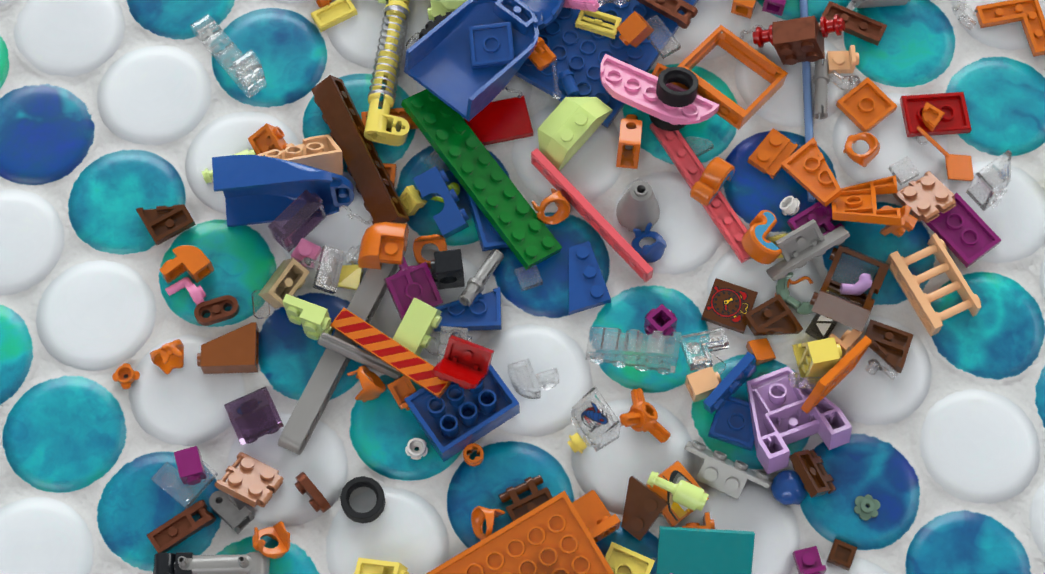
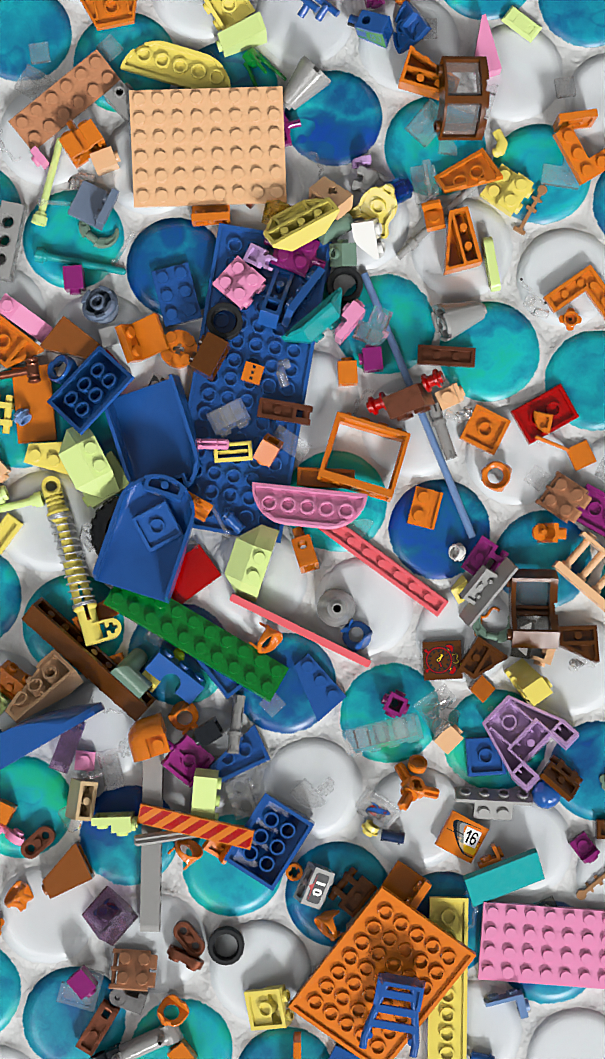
camera: 20 degrees left, 20 degrees up
light yellow slope [337,265,364,290] -> none
white plate [405,438,428,460] -> none
red bracket [432,335,494,389] -> none
reddish brown wing [621,476,668,541] -> none
yellowish green piece [646,471,709,511] -> none
black tyre [656,67,698,107] -> none
orange animal [690,157,735,206] -> none
blue wing [703,351,757,414] -> none
orange animal [742,210,782,264] -> none
orange wing [781,137,842,207] -> none
clear arm [788,372,822,389] -> none
orange tile [800,335,872,414] -> none
orange wing [832,175,902,226] -> none
lavender arm [840,273,872,295] -> none
none -> sand green brick [110,648,153,698]
none -> copper plate [173,920,205,957]
none -> light grey brick [293,861,335,910]
none -> dark blue pin [380,828,405,845]
none -> orange tile [407,755,427,774]
none -> orange plate [559,308,582,331]

